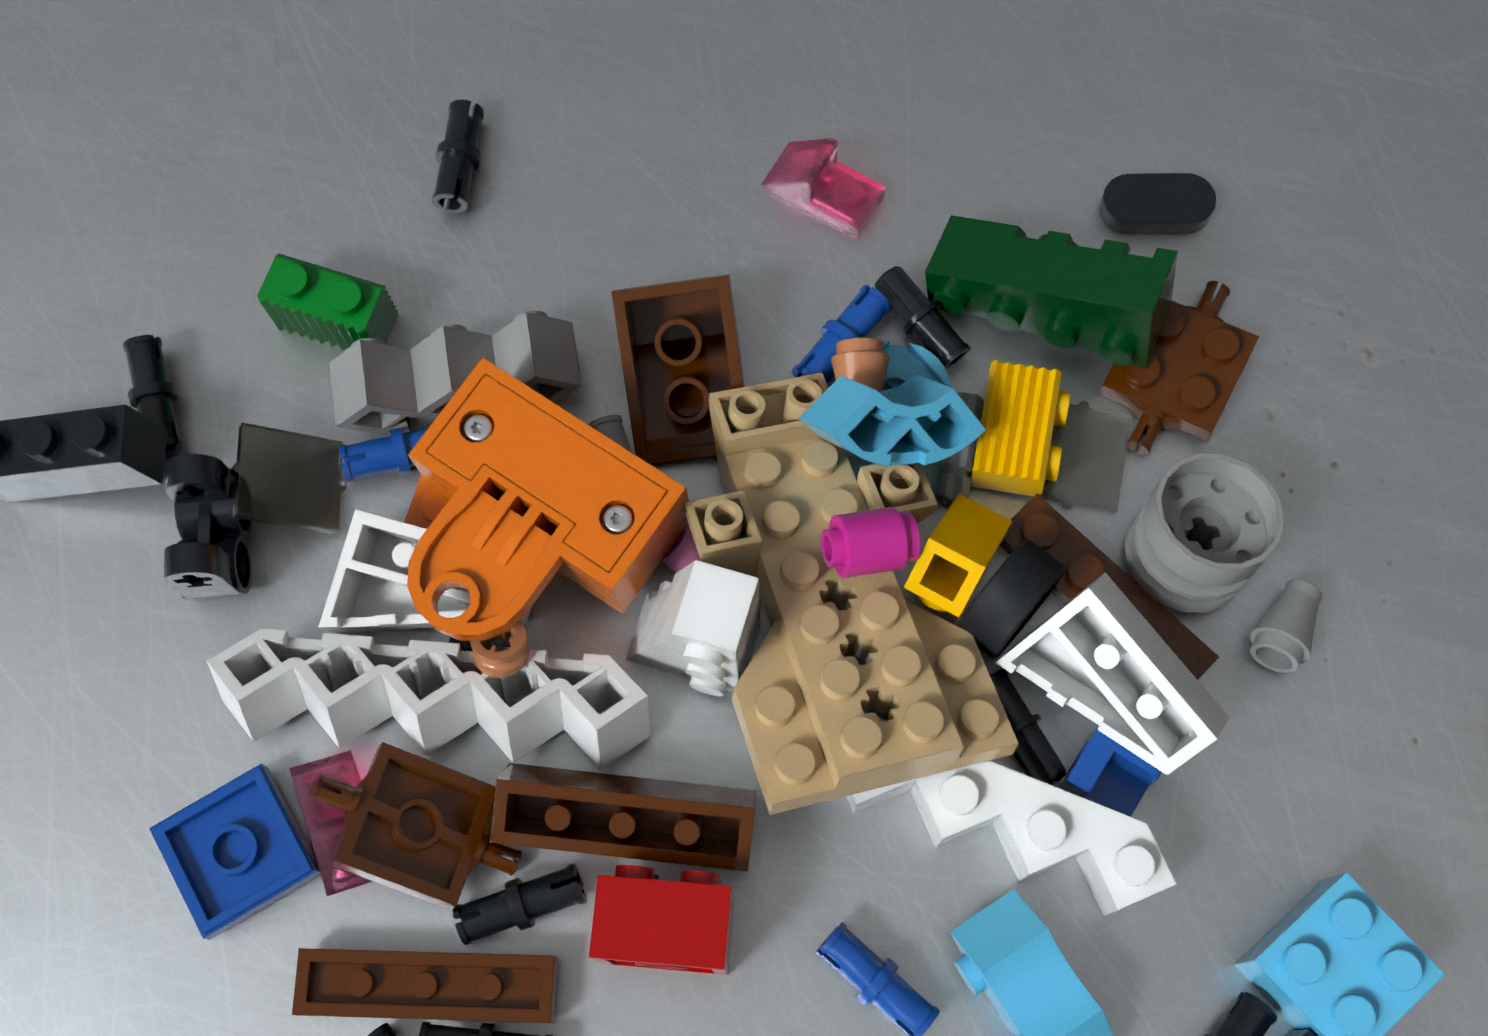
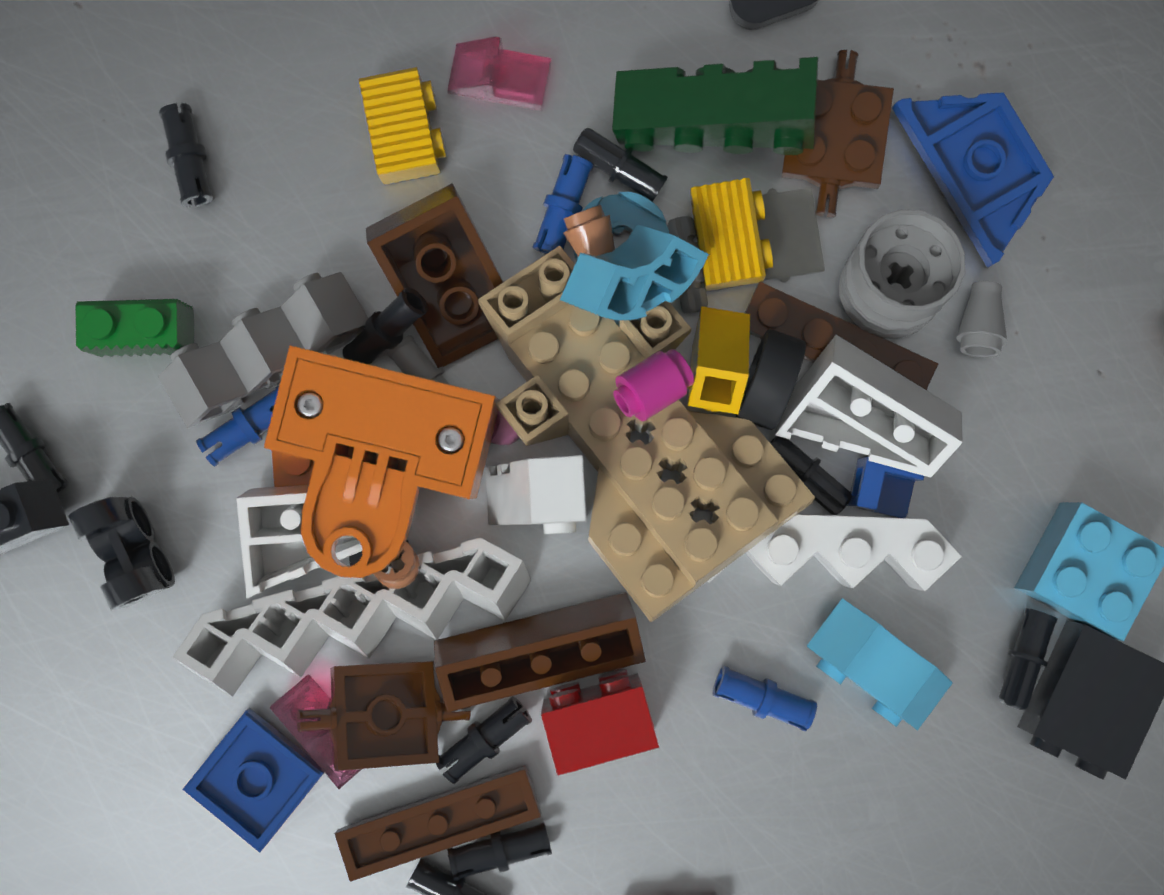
camera: 25 degrees left, 15 degrees up
clear smoke piece [230,422,347,534] -> none
none -> black pin [342,288,428,365]
none -> yellow brick [359,67,446,184]
none -> blue wing [892,92,1054,268]

